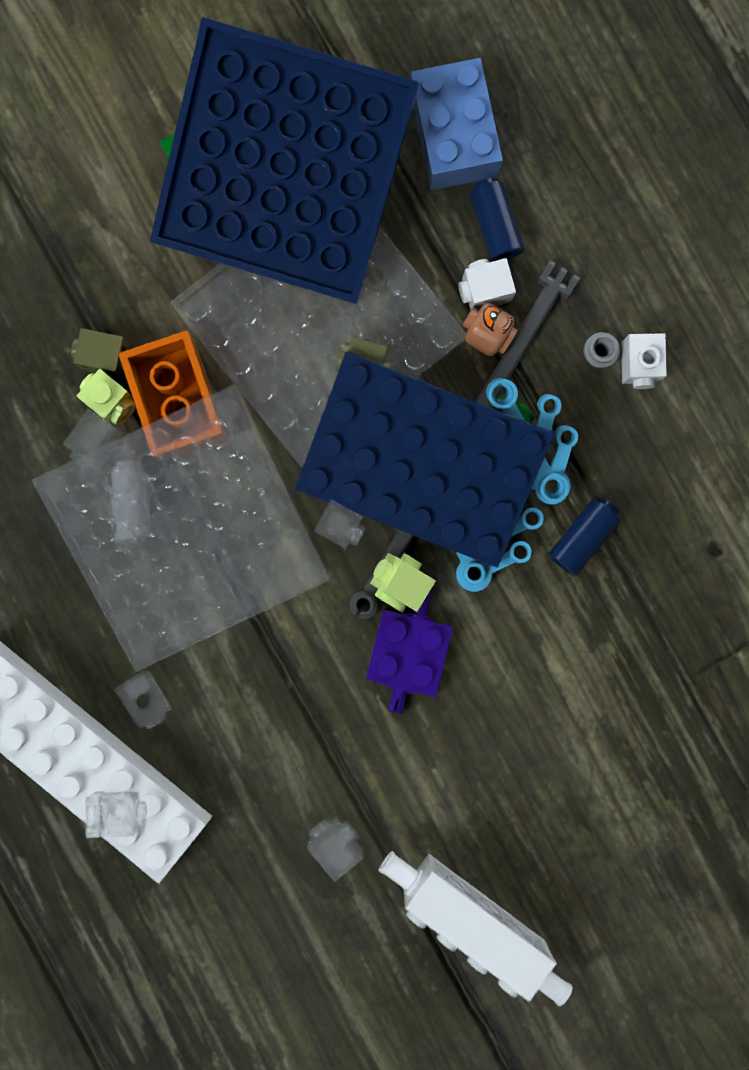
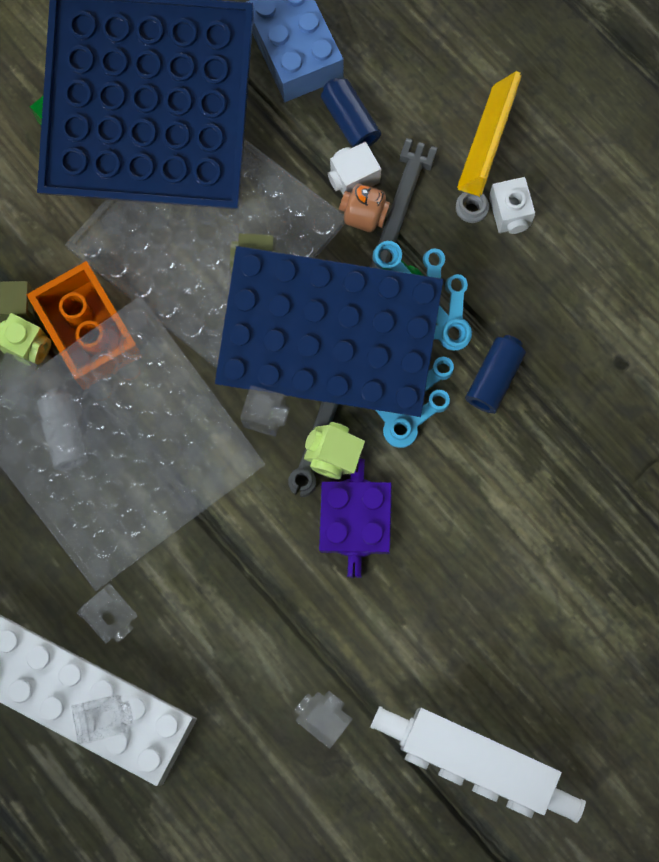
camera: 10 degrees left, 10 degrees down
none -> yellow slope [457,71,522,197]

